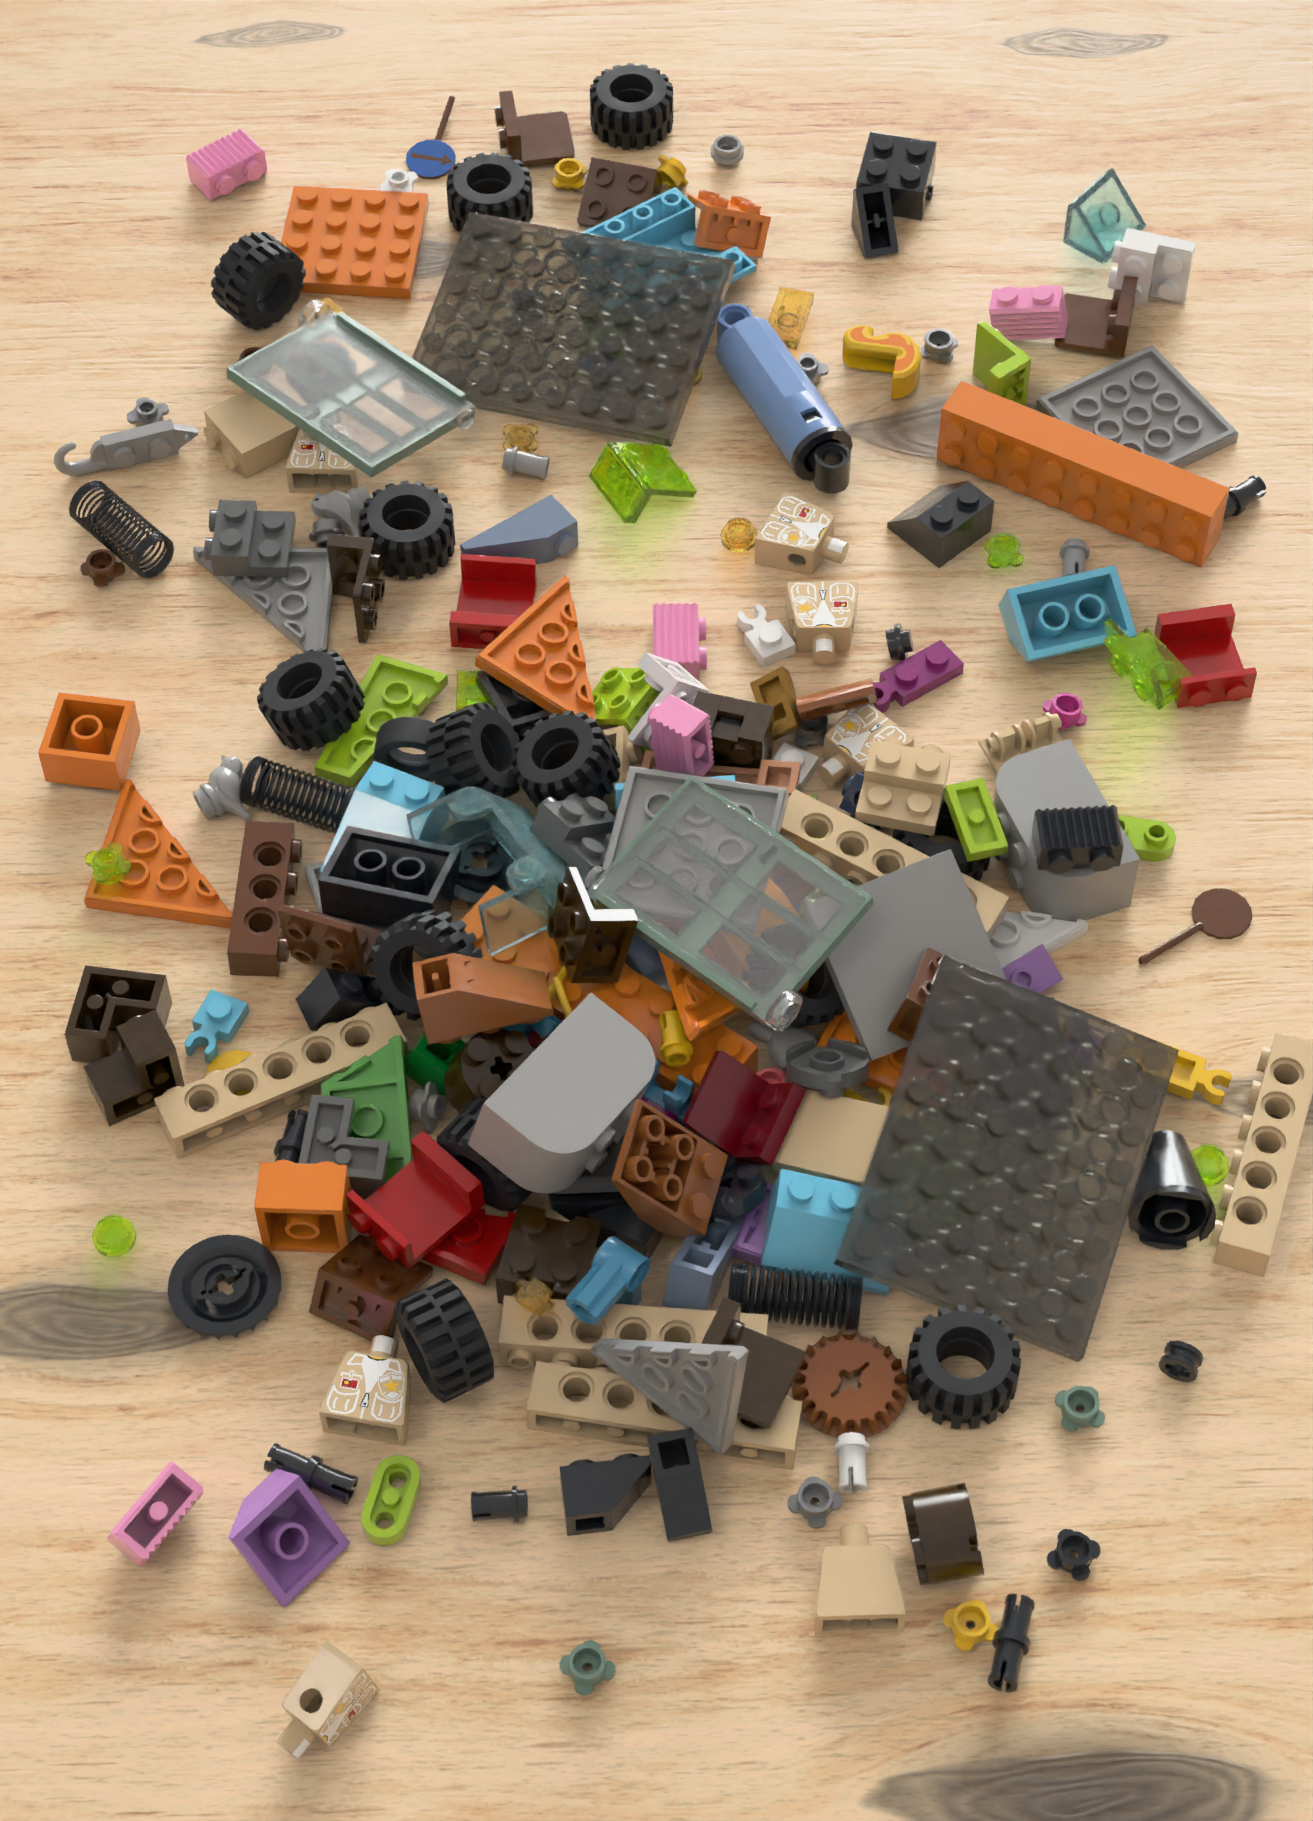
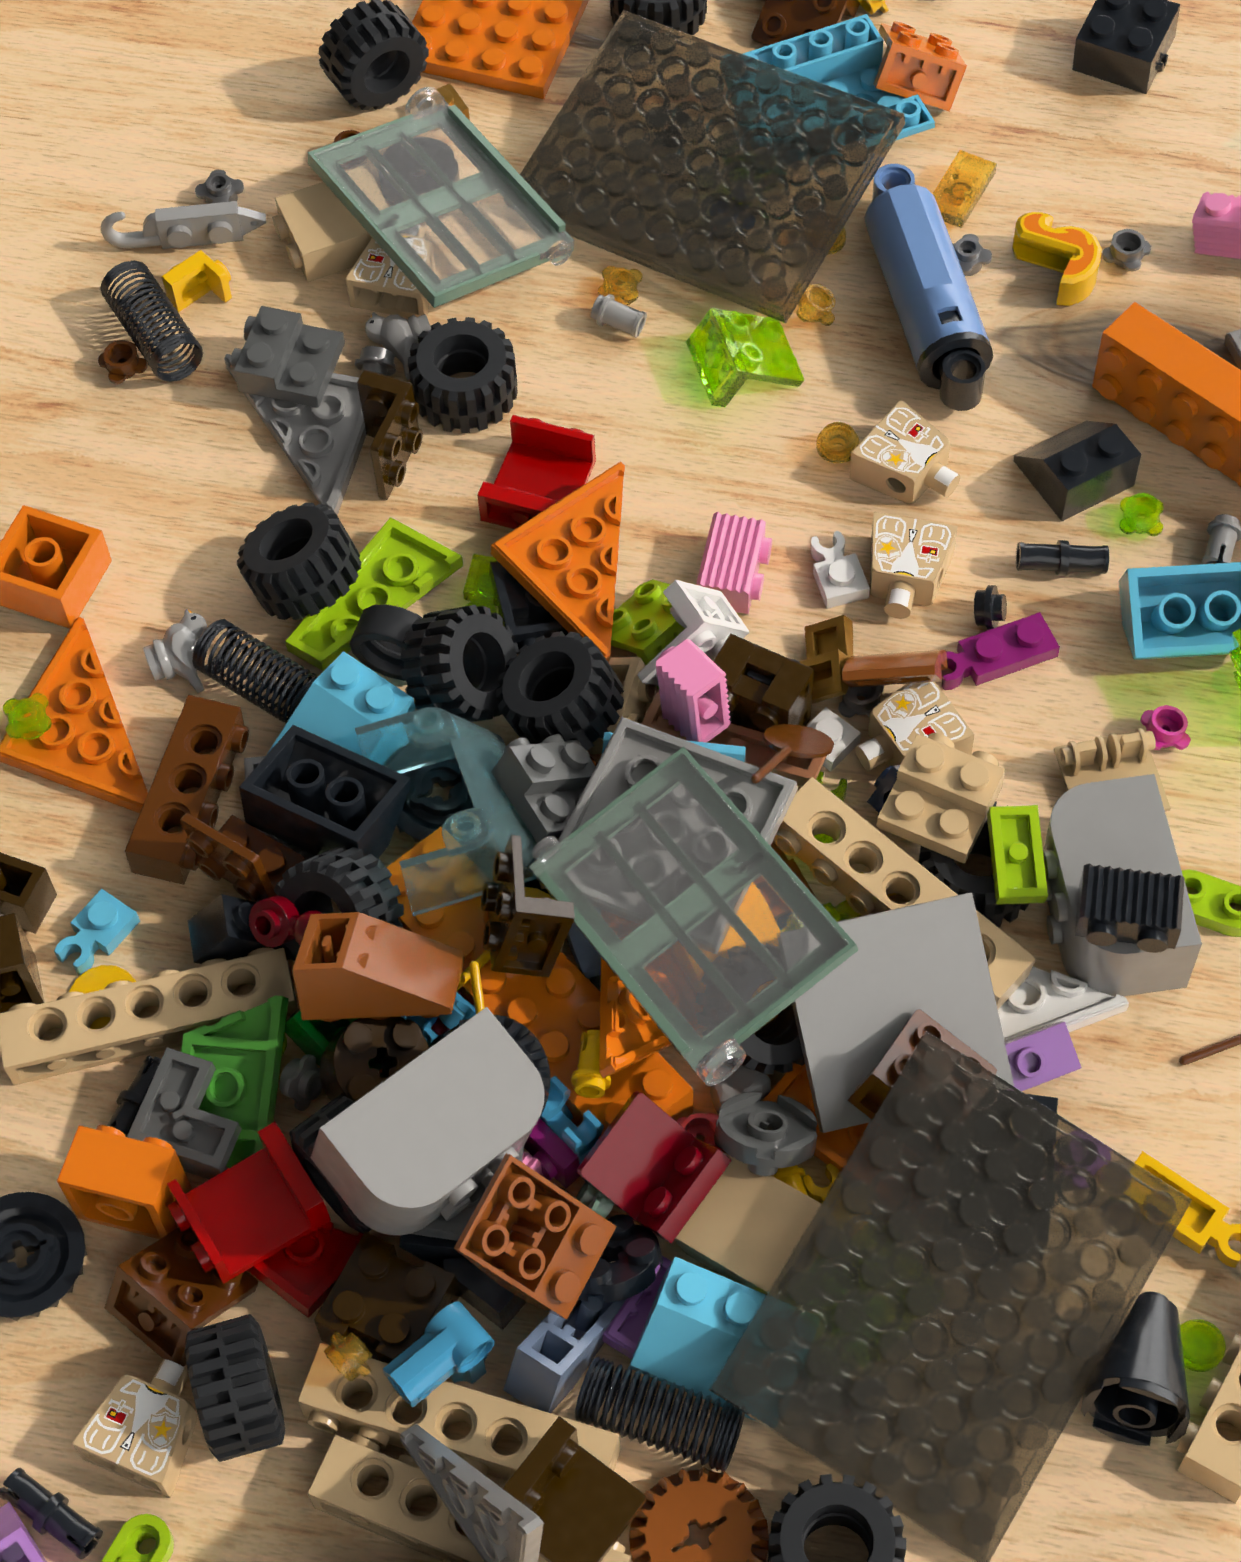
camera: 15 degrees right, 5 degrees up
sand blue slope [460,495,578,564] -> none
black slope [851,183,899,258] -> none
lime bracket [972,321,1031,406] -> none
none -> yellow bracket [162,250,232,312]
none -> dark red plate [249,896,323,947]
none -> reddish brown piece [751,724,834,784]
none -> clear yellow plate [793,284,836,326]
none -> black pin [1016,540,1109,576]

